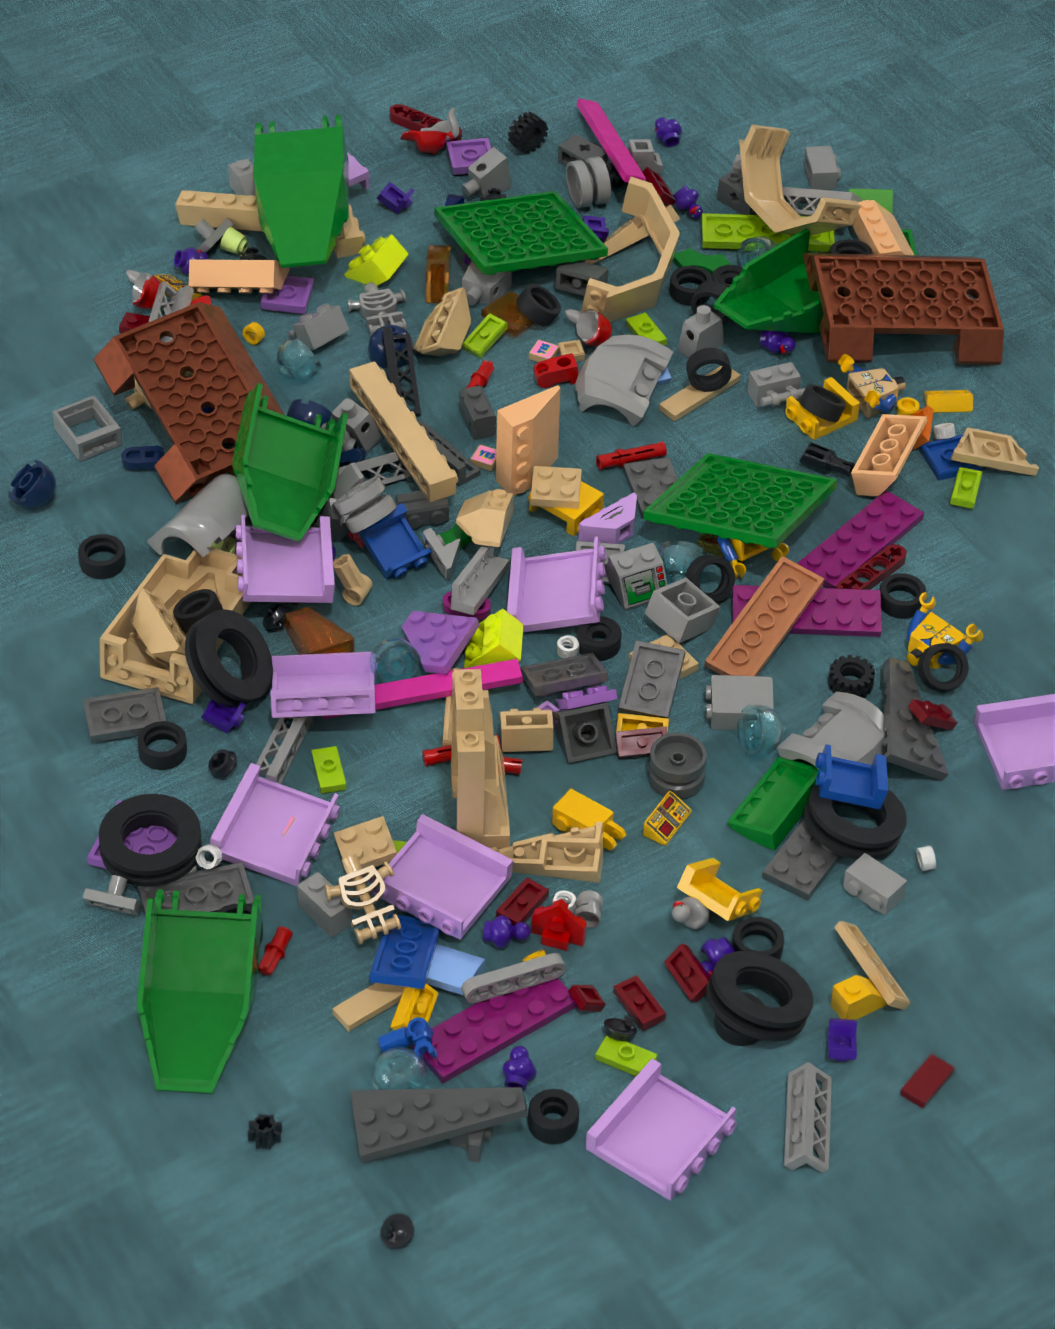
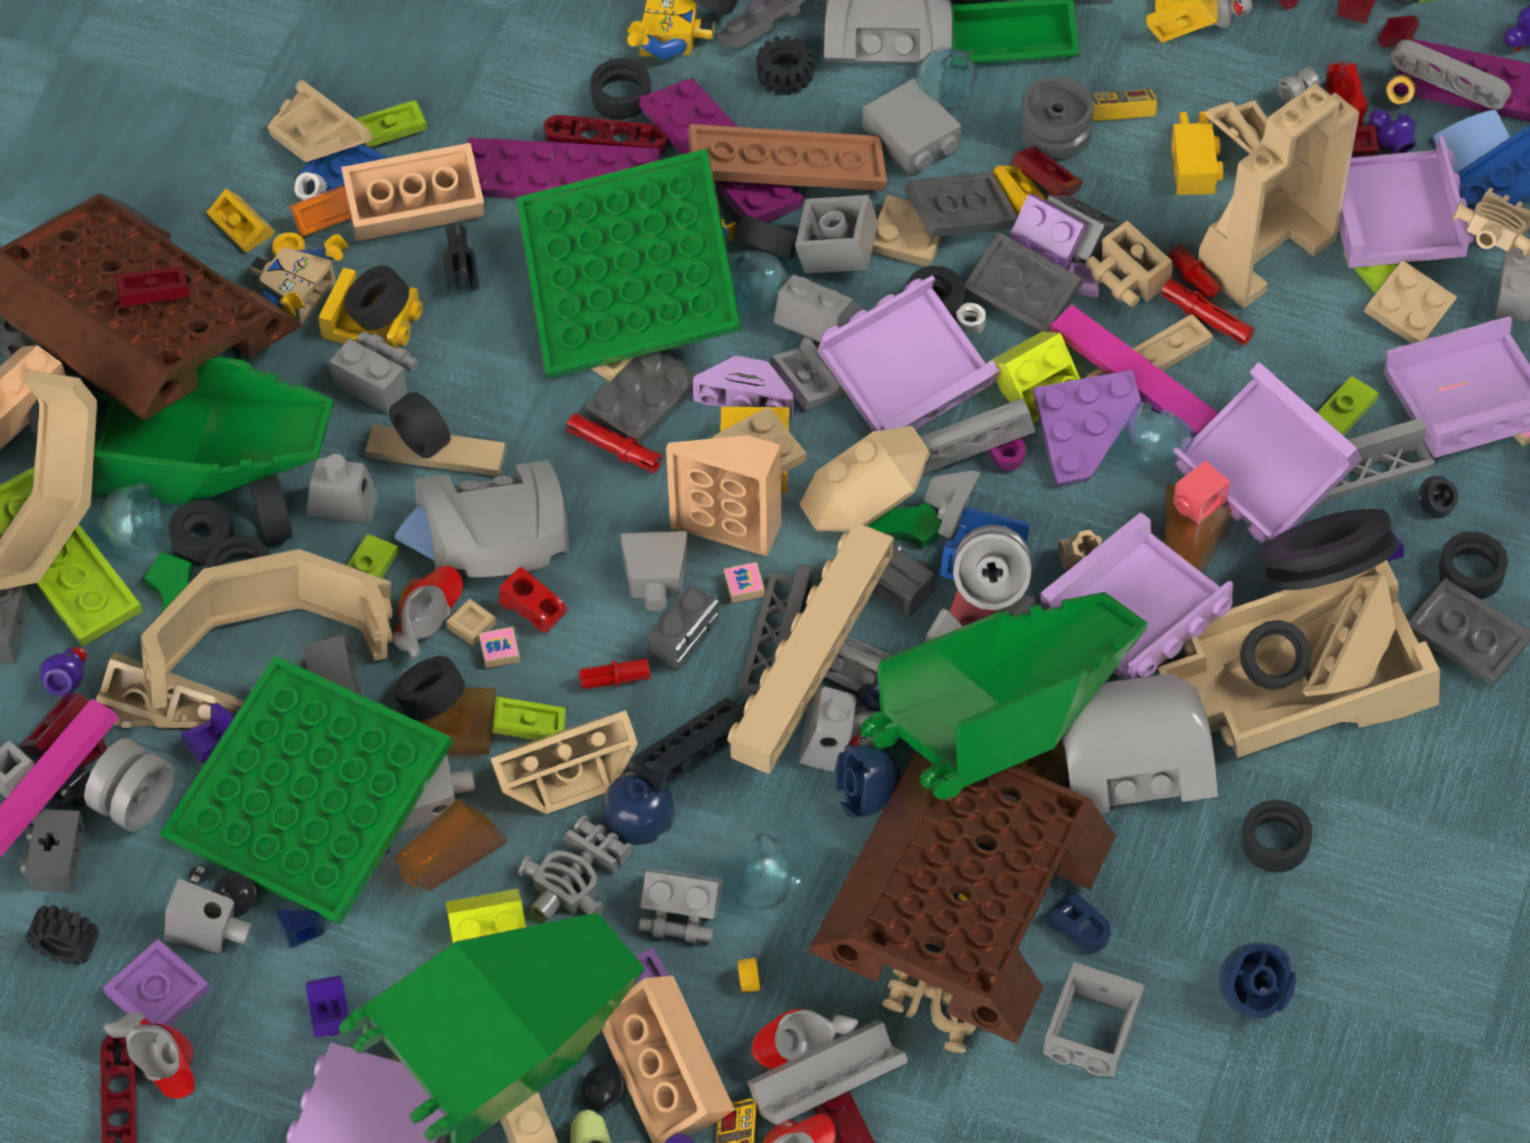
camera: 125 degrees left, 10 degrees up
none -> dark red plate [115,265,189,307]
none -> coral brick [1173,460,1230,524]

